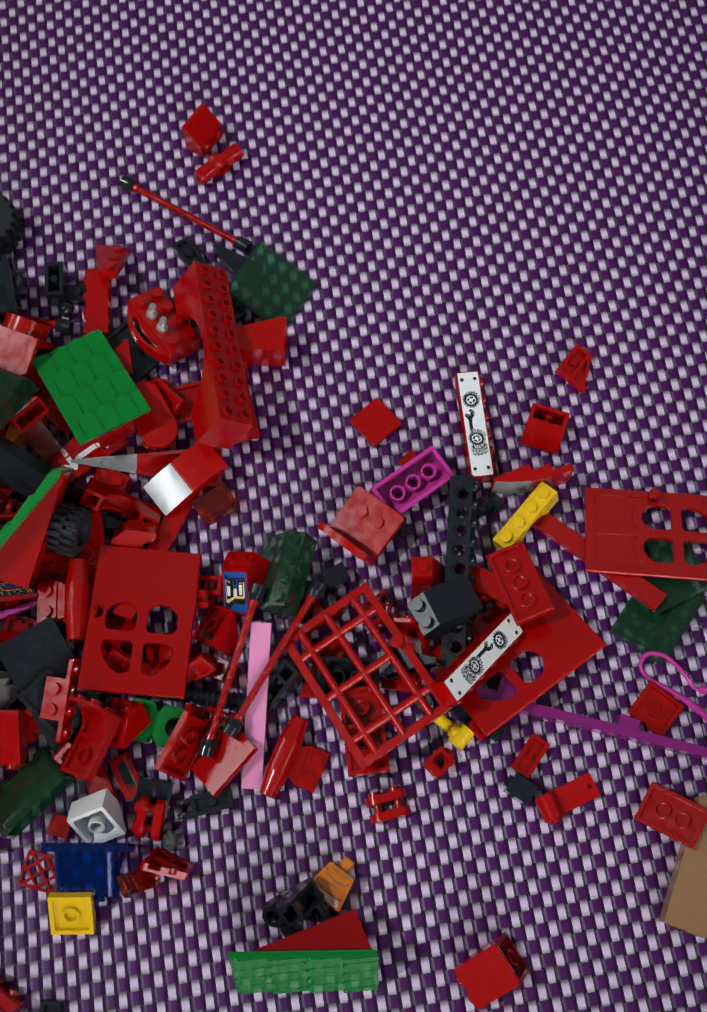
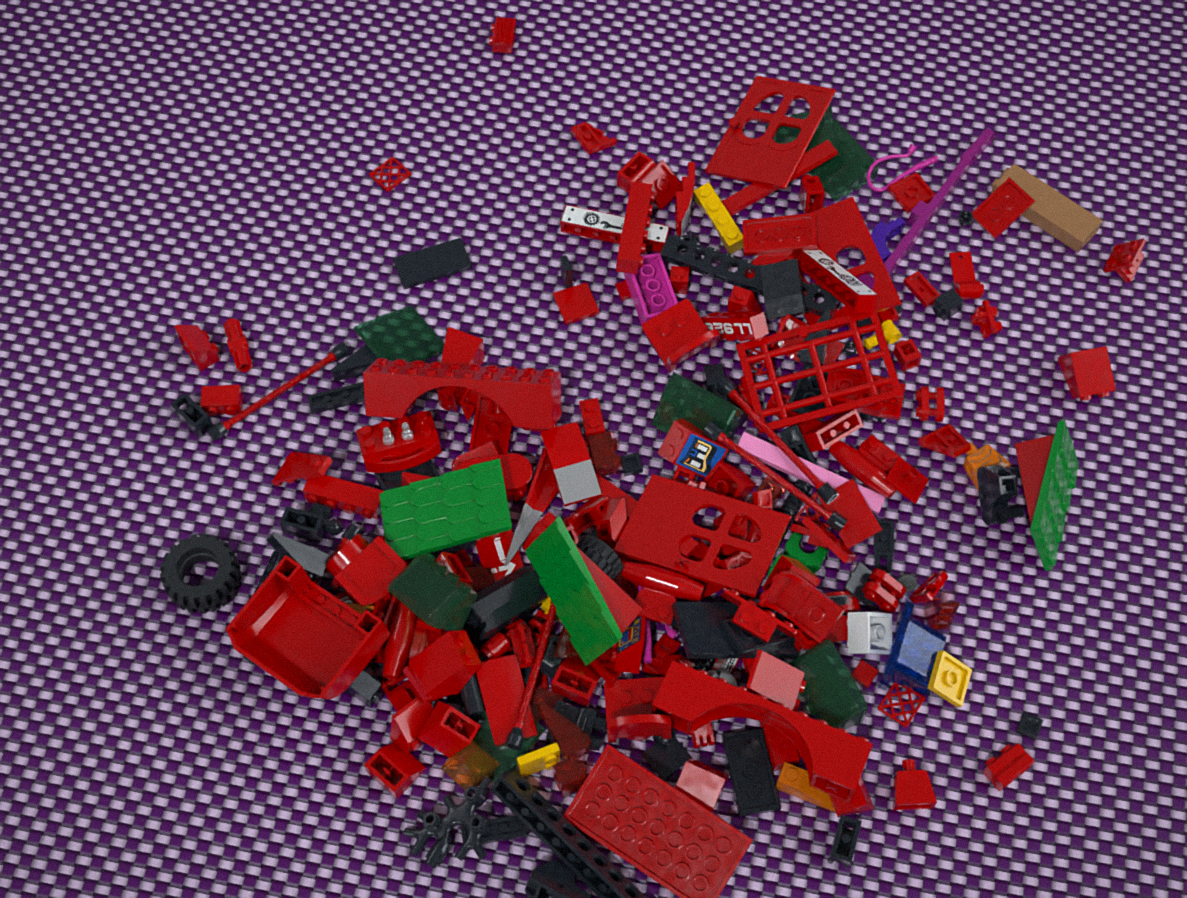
camera: 70 degrees left, 10 degrees down
none -> black brick [170,393,213,438]
none -> red brick [200,385,243,416]
none -> red window [369,156,412,192]
none -> black tile [393,238,472,290]
none -> red brick [489,17,516,54]
none -> black tile [560,255,573,289]
none -> red brick [579,398,605,444]
none -> red brick [616,182,655,274]
none -> black tile [619,453,643,477]
none -> red tile [639,160,681,210]
none -> red brick [670,266,689,294]
none -> red brick [701,311,769,342]
none -> red torso [799,174,825,214]
none -> red brick [802,409,864,452]
none -> dark purple arch [871,217,905,263]
none -> red piece [884,456,929,504]
none -> red wing [918,424,971,458]
none -> black hinge [958,211,973,226]
none -> red hips [970,300,1003,338]
none -> red bracket [1103,238,1146,283]

